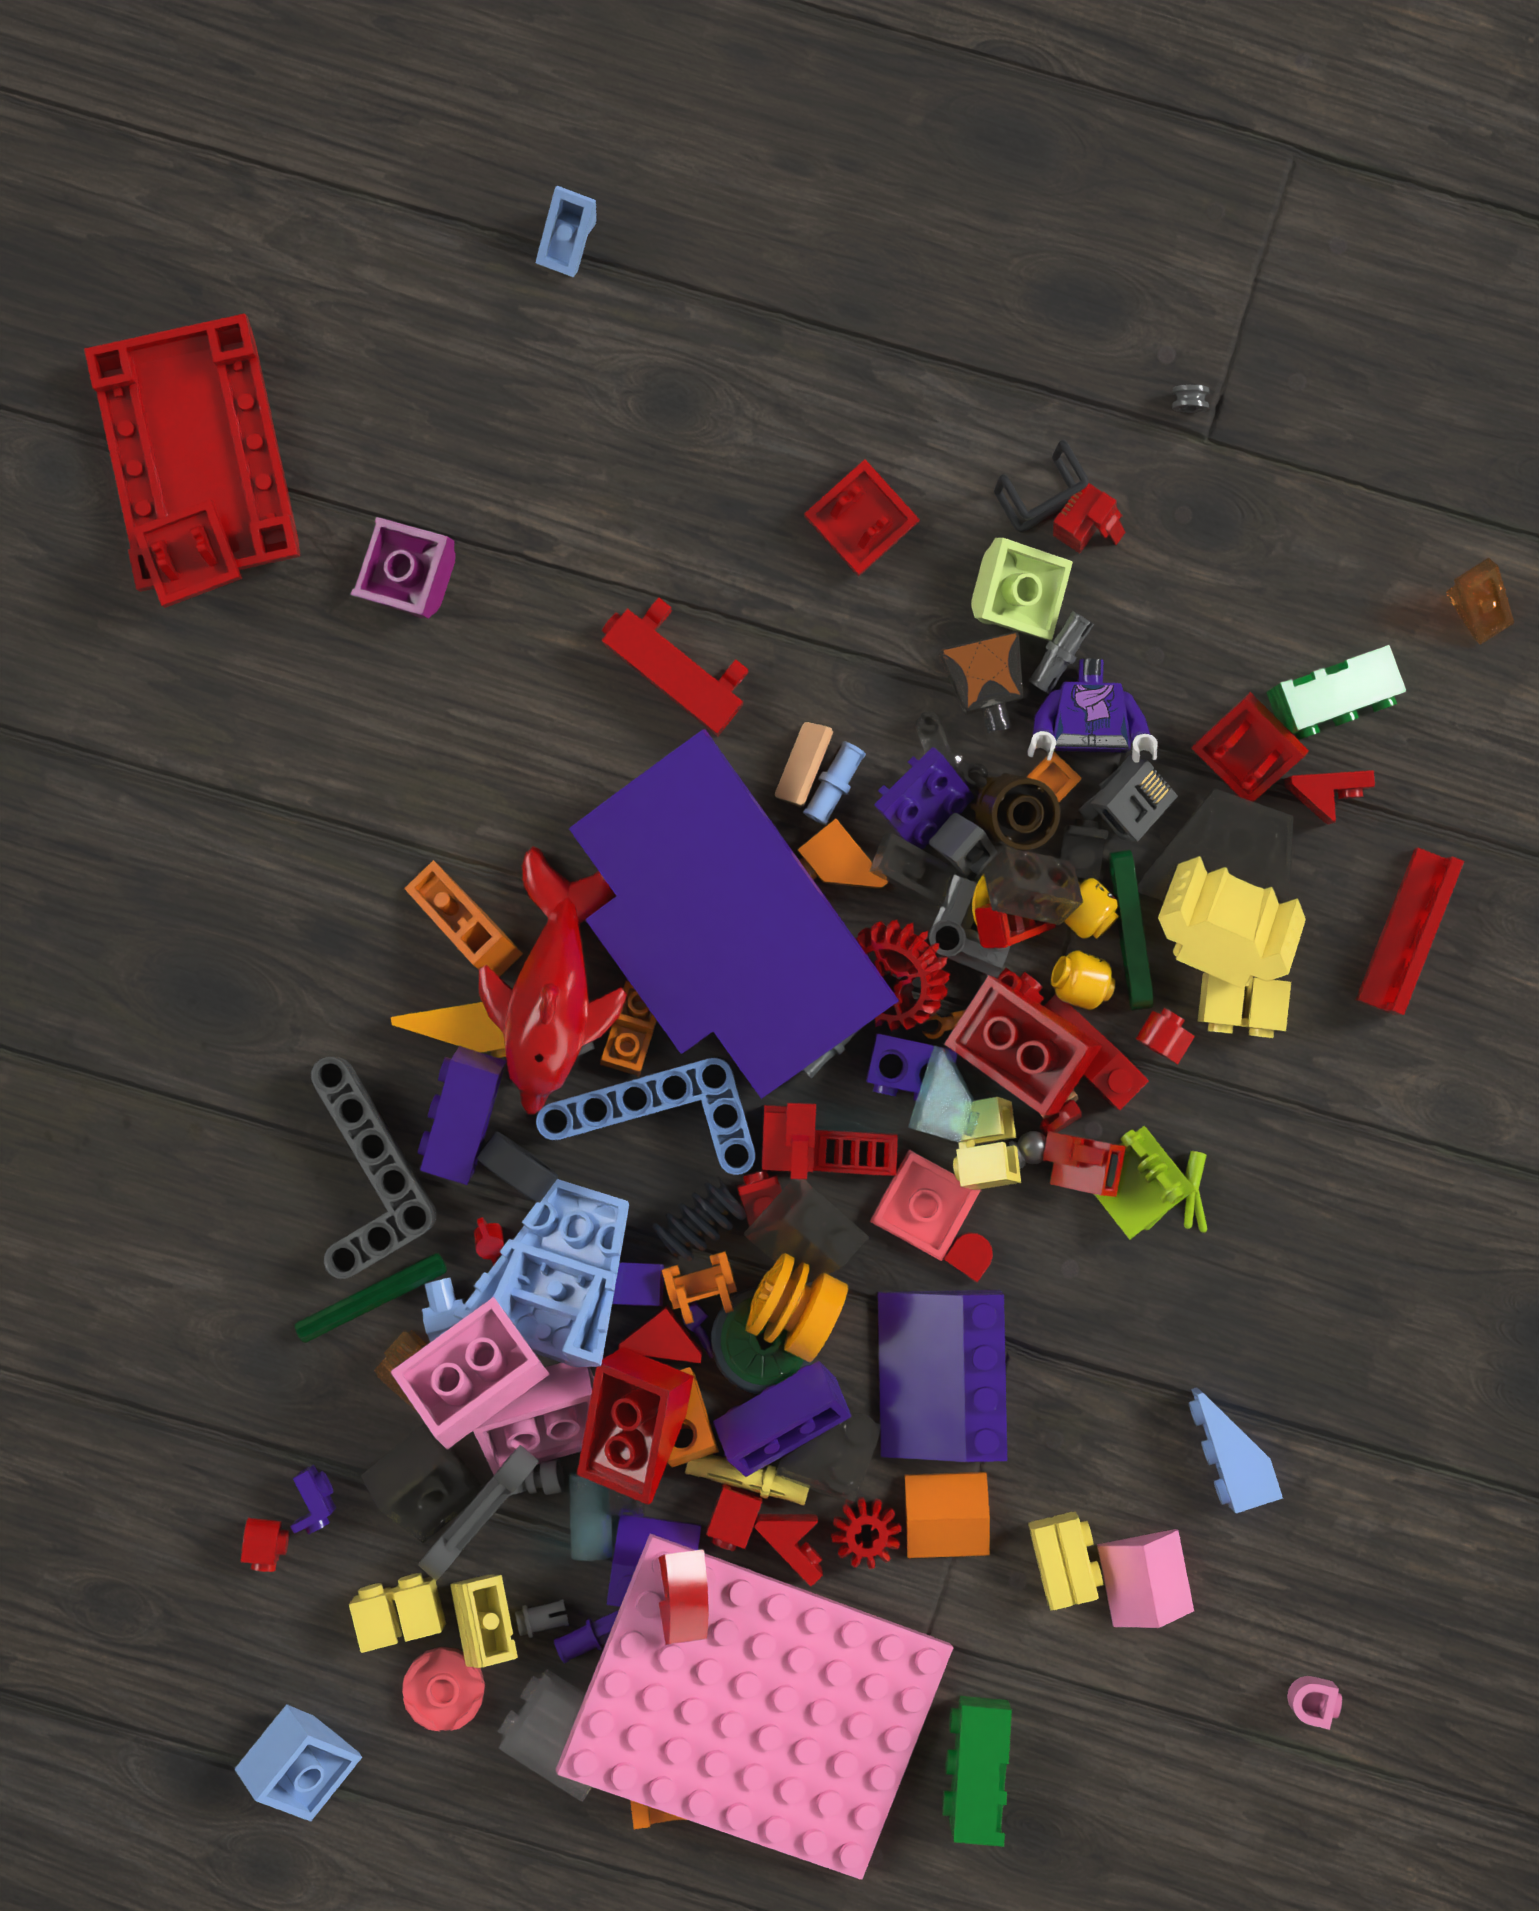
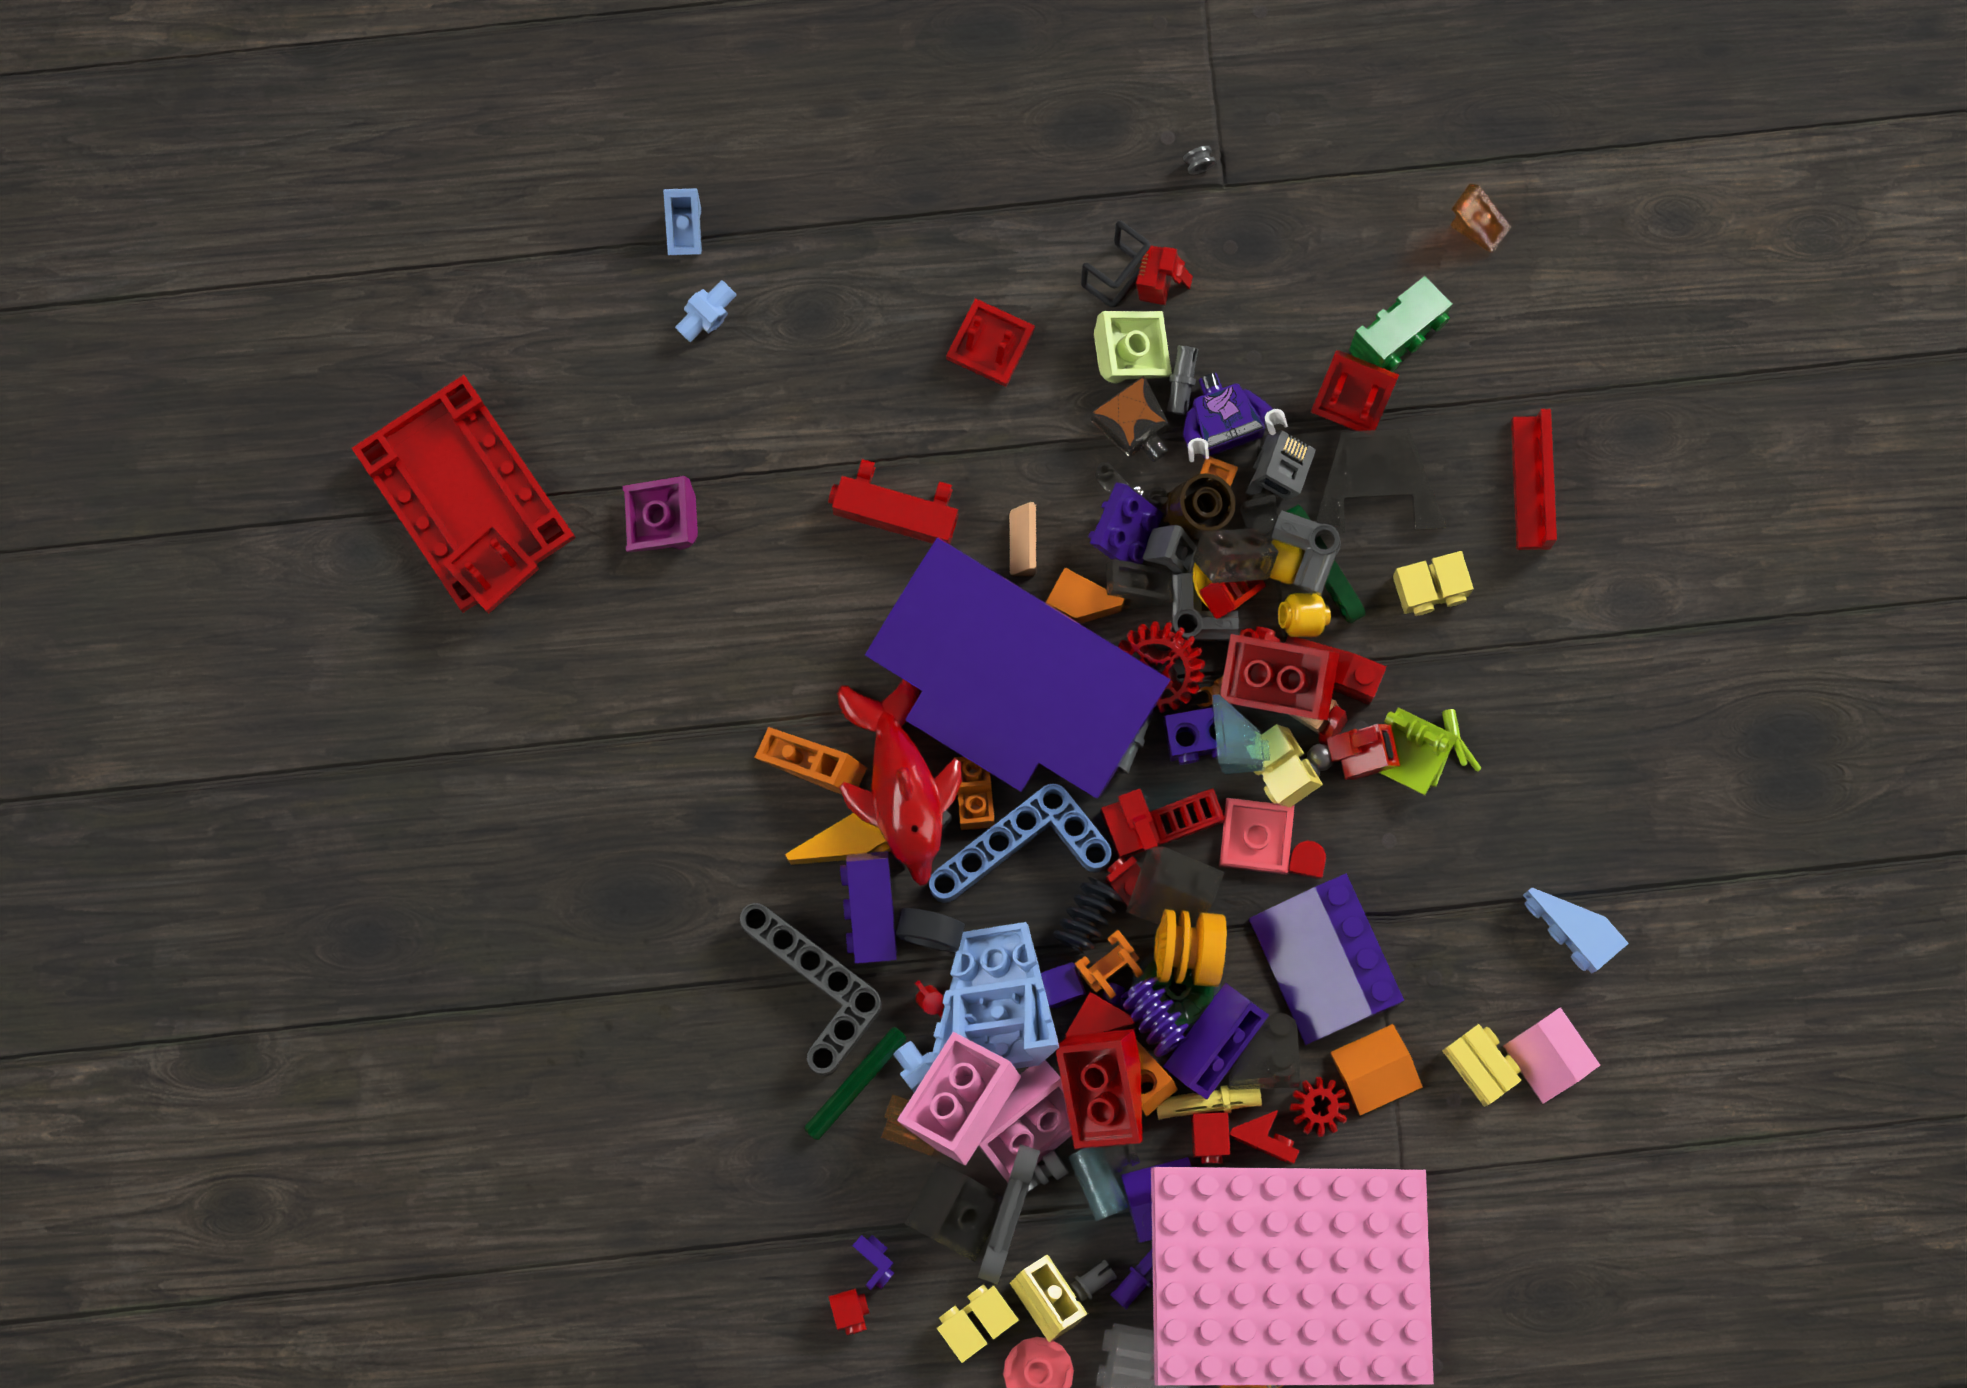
camera: 20 degrees left, 10 degrees down
slope [659,1550,709,1645] -> none
light blue pin [803,741,866,825] -> none
green wedge [942,1696,1012,1847] -> none
red plate [1135,1008,1195,1064] -> none
light yellow slope [1158,856,1306,989] -> none
red slope [1284,770,1375,825] -> none
bright pink plate [1287,1676,1342,1730] -> none
none -> light blue axle [675,280,737,342]
none -> dark purple piece [1121,977,1189,1057]
none -> dark grey piece [1272,510,1341,595]

